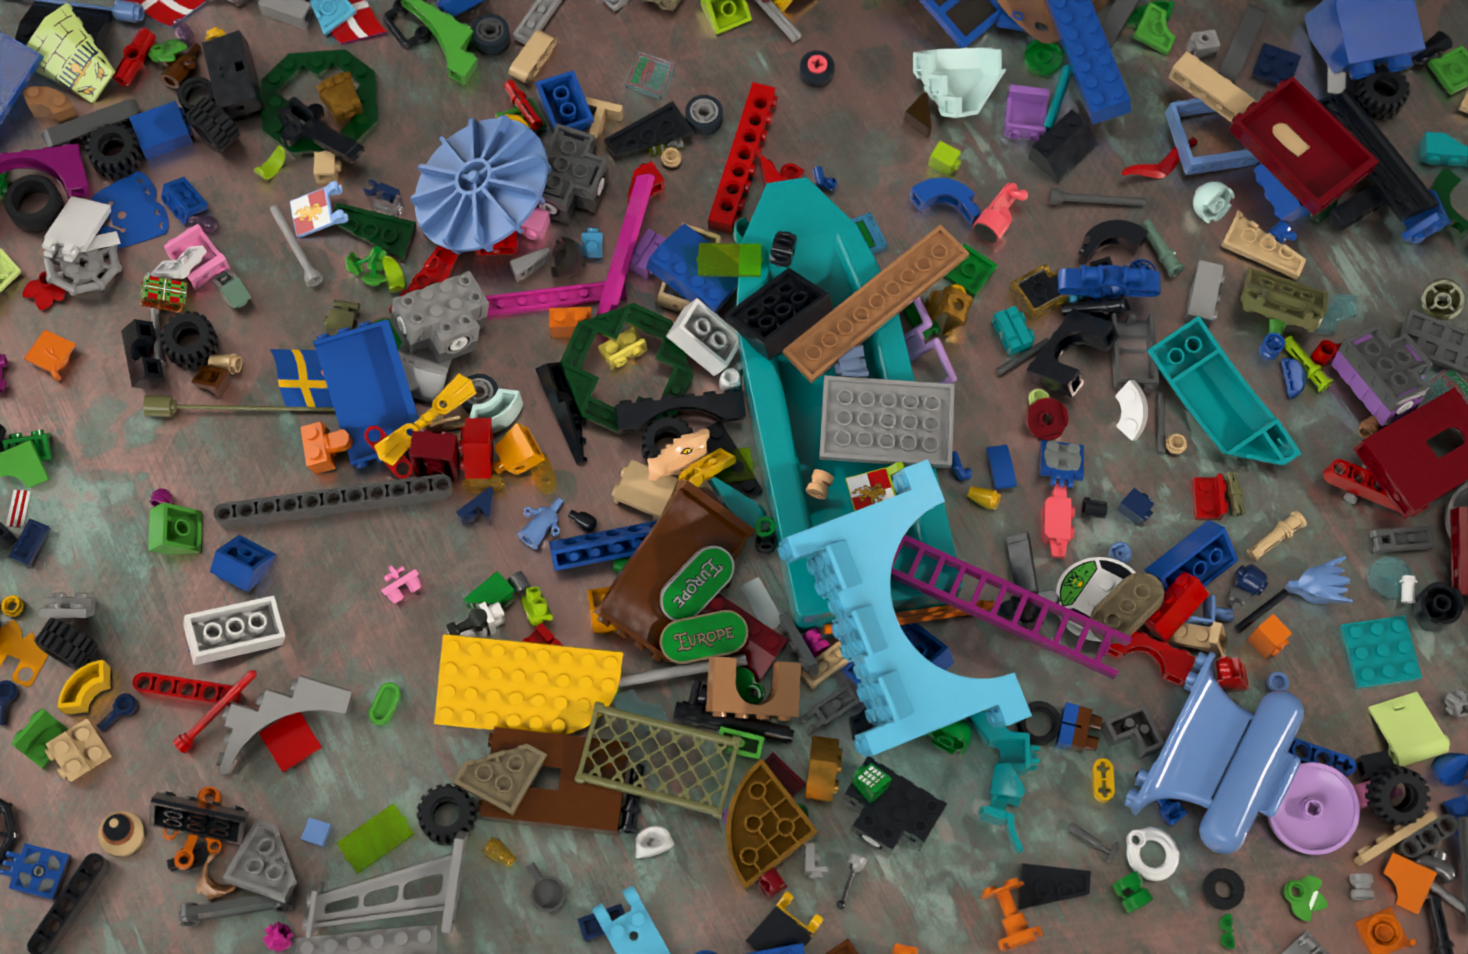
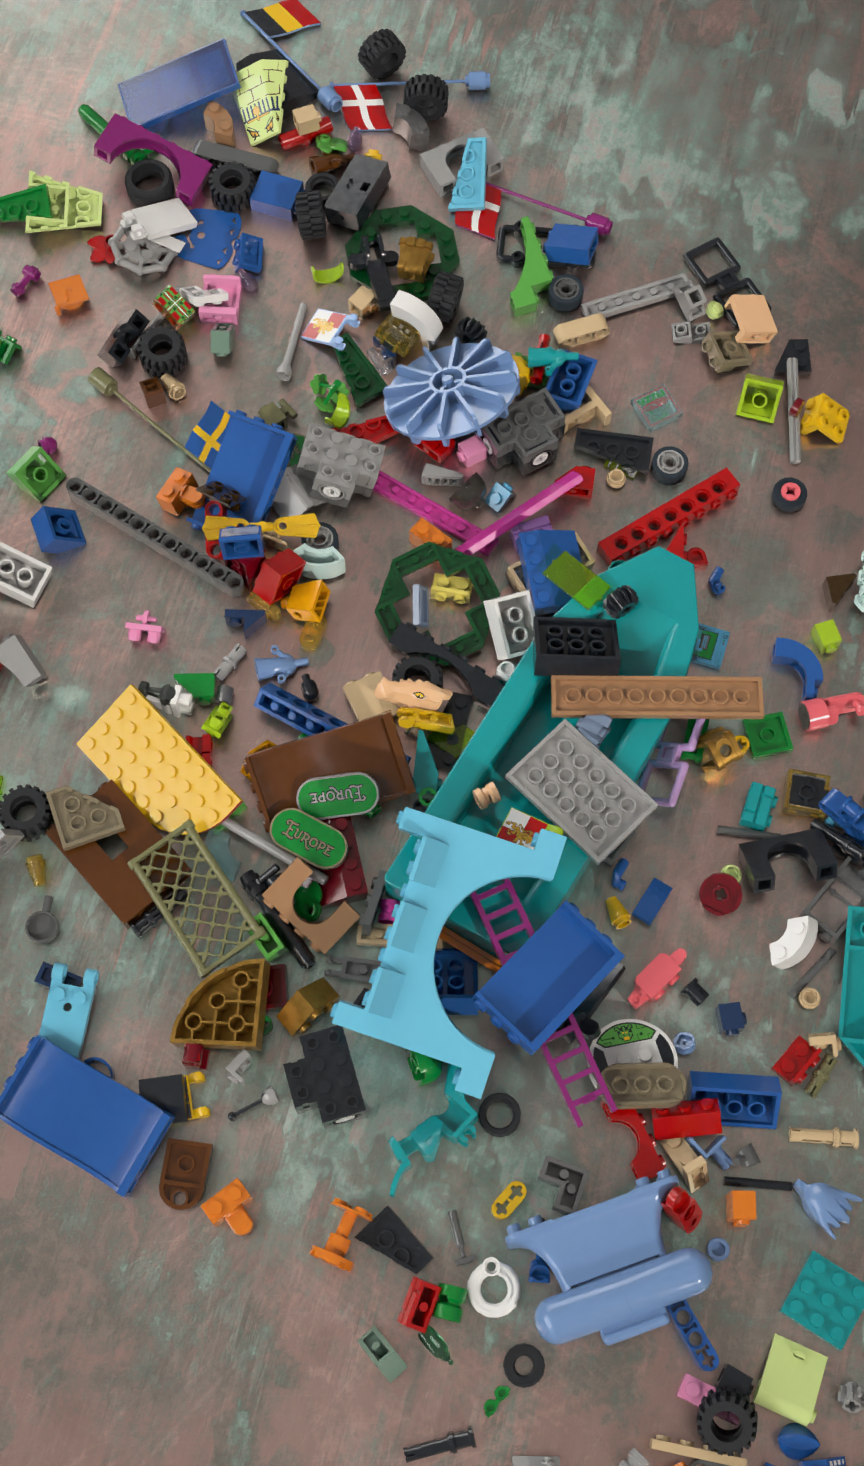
camera: 45 degrees right, 0 degrees up
bright green tile [368,682,401,726] -> none
black wedge [535,362,587,464] -> none
white piece [636,826,675,858] -> none
white sticker [740,577,780,629] -> none
green slope [852,763,891,803] -> none
piece [1040,440,1084,488] -> none
hips [1055,702,1103,753] -> none
dark blue head [1234,564,1268,596] -> none
lavender dish [1267,763,1360,855] -> none
bright green plate [1283,876,1328,922] -> none
none -> dark brown hinge [196,481,247,512]
none -> light grey pin [213,643,247,682]
none -> blue slope [219,524,264,560]
none -> tan brick [292,104,322,136]
none -> clear yellow piece [374,313,421,357]
none -> white arch [390,290,443,351]
none -> red brick [397,1276,441,1333]
none -> sand blue tile [413,584,429,628]
none -> clear green piece [418,1325,454,1365]
none -> black tyre [427,271,464,323]
none -> black gear [454,317,488,344]
none -> blue panel [472,900,625,1056]
none -> teal piece [528,346,579,376]
none -> tan bracket [807,1032,841,1057]

